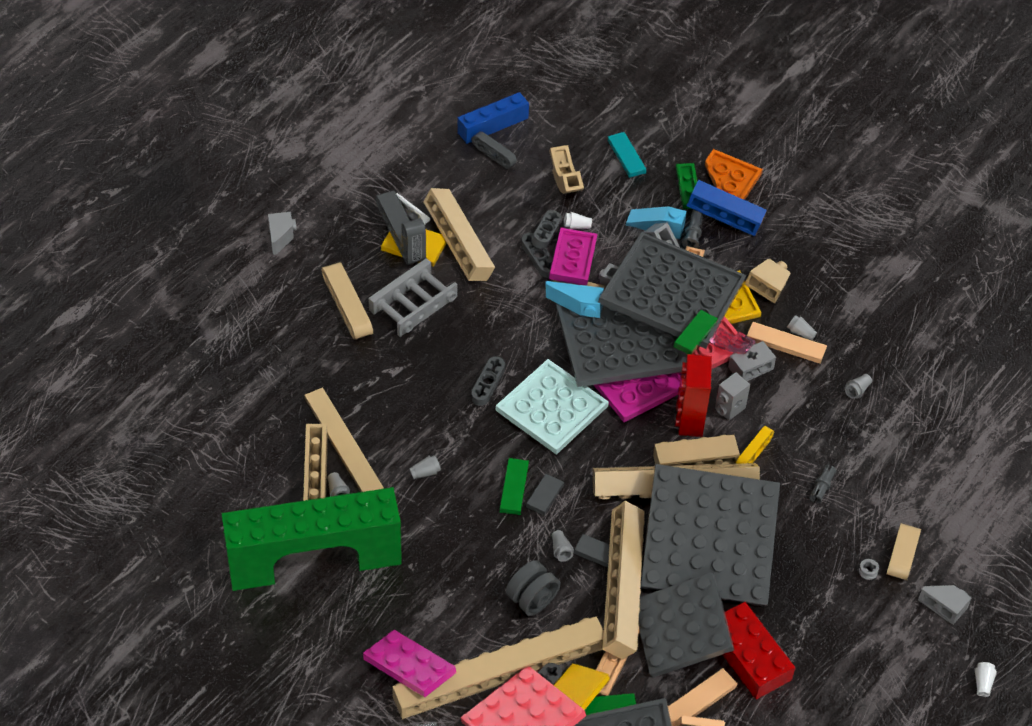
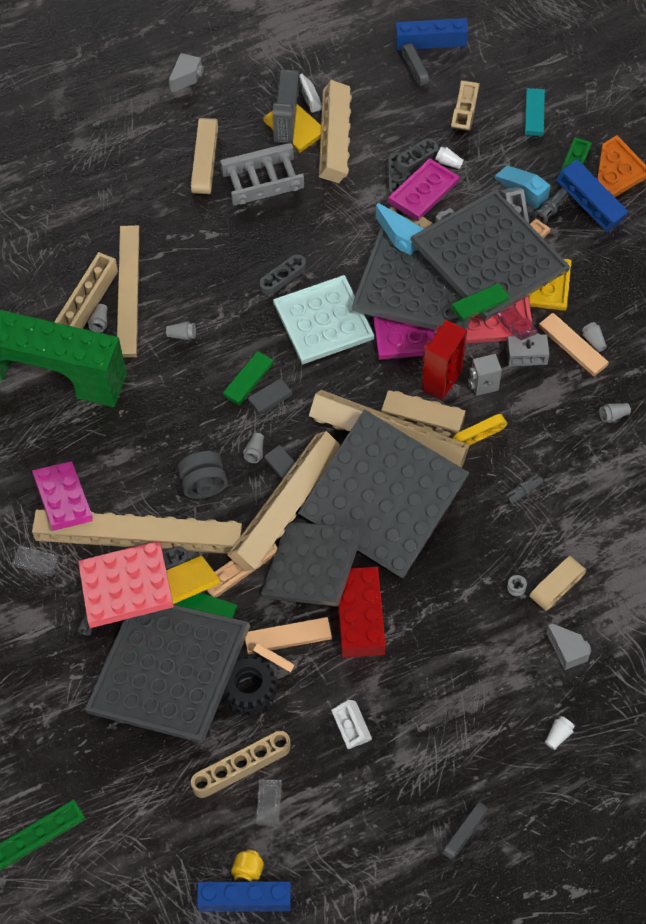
camera: 30 degrees right, 10 degrees up
tan torso [745,259,790,304] -> none

